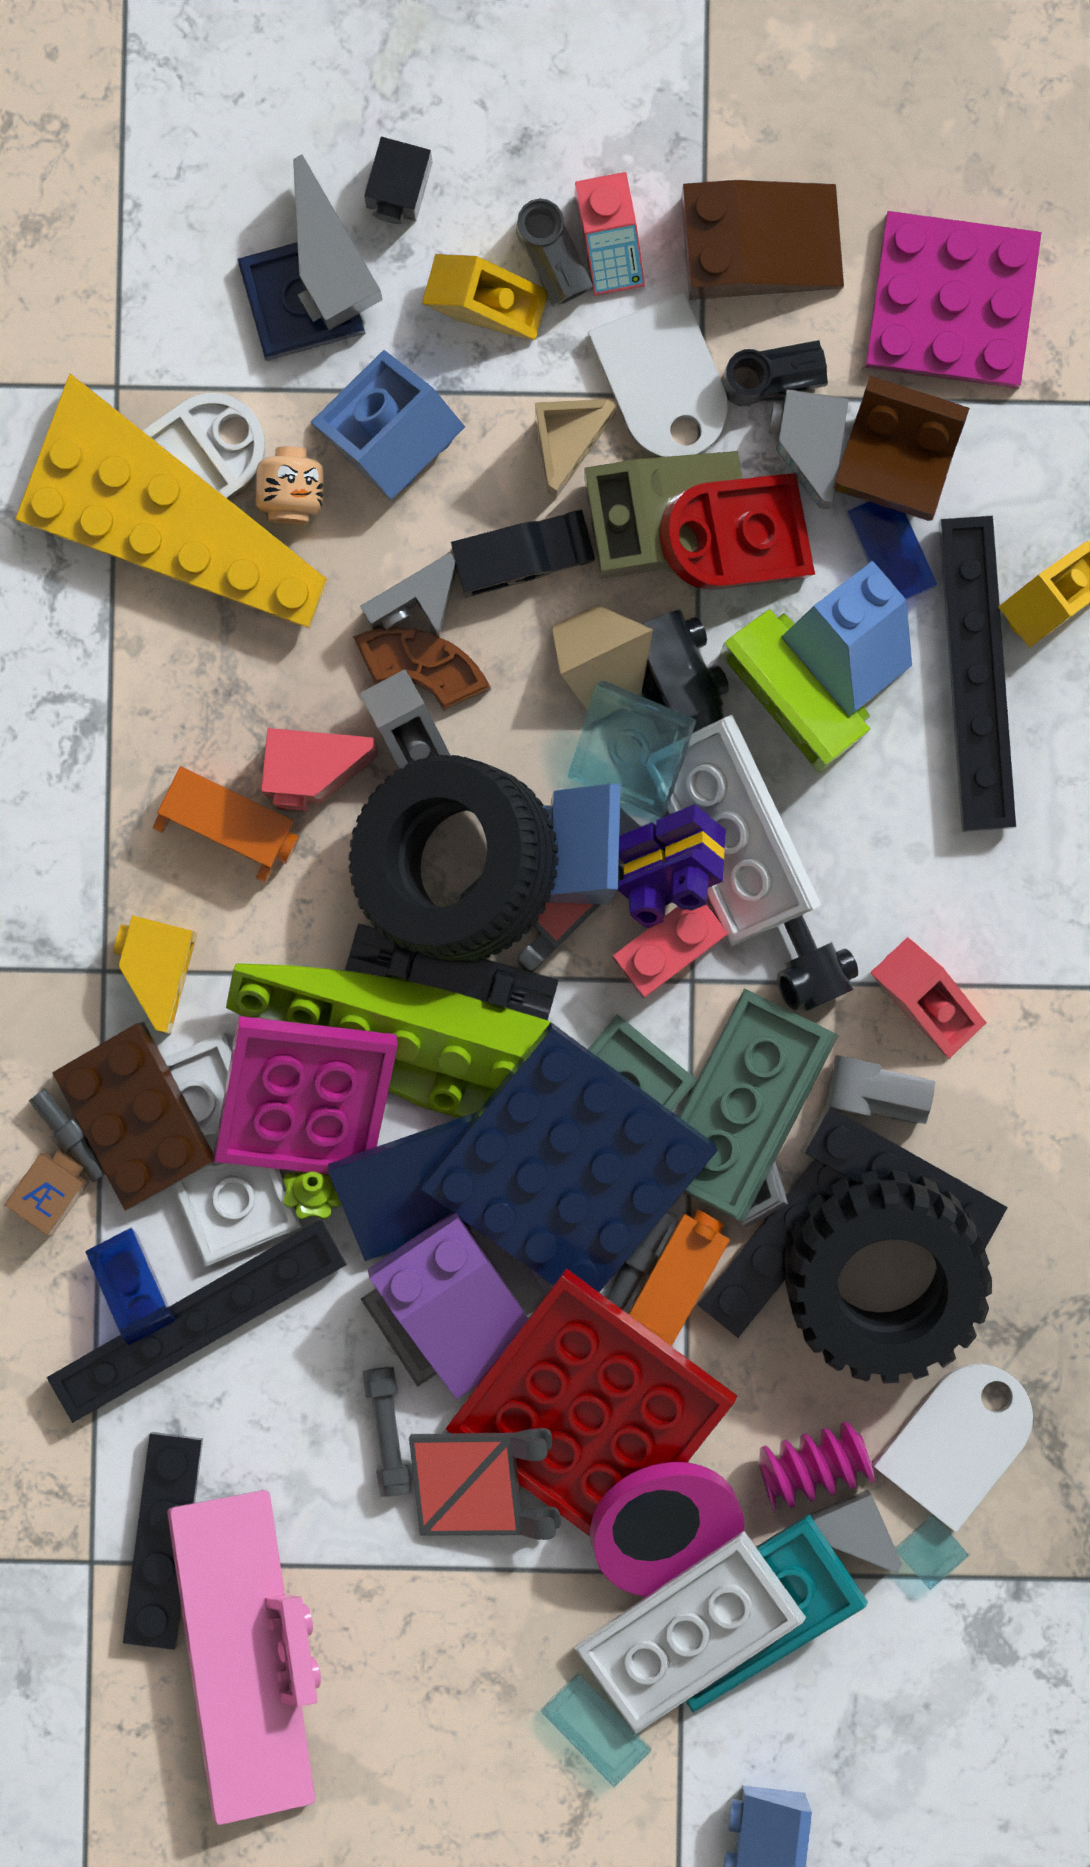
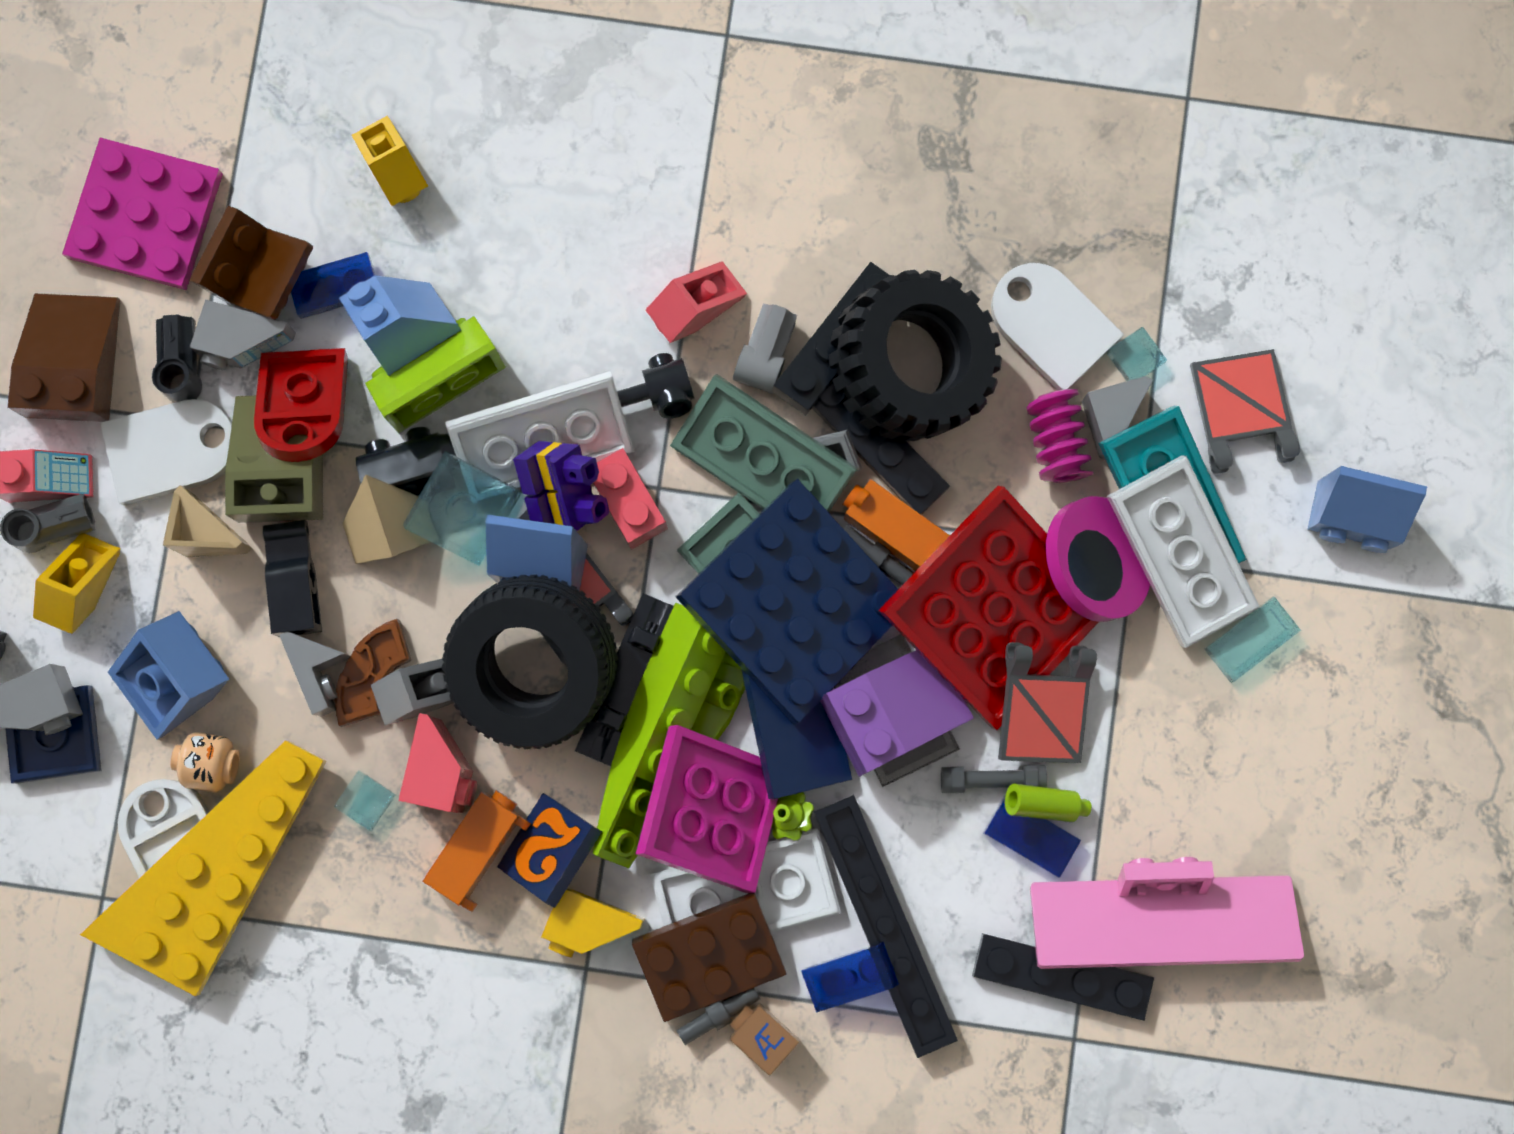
camera: 85 degrees left, 5 degrees down
black plate [939,515,1016,832] -> none
none -> clear light blue tile [334,770,397,831]
none -> dark blue tile [497,793,602,908]
none -> clear blue plate [983,796,1081,878]
none -> lime cylinder [1005,784,1092,822]
none -> flag [1190,349,1300,474]

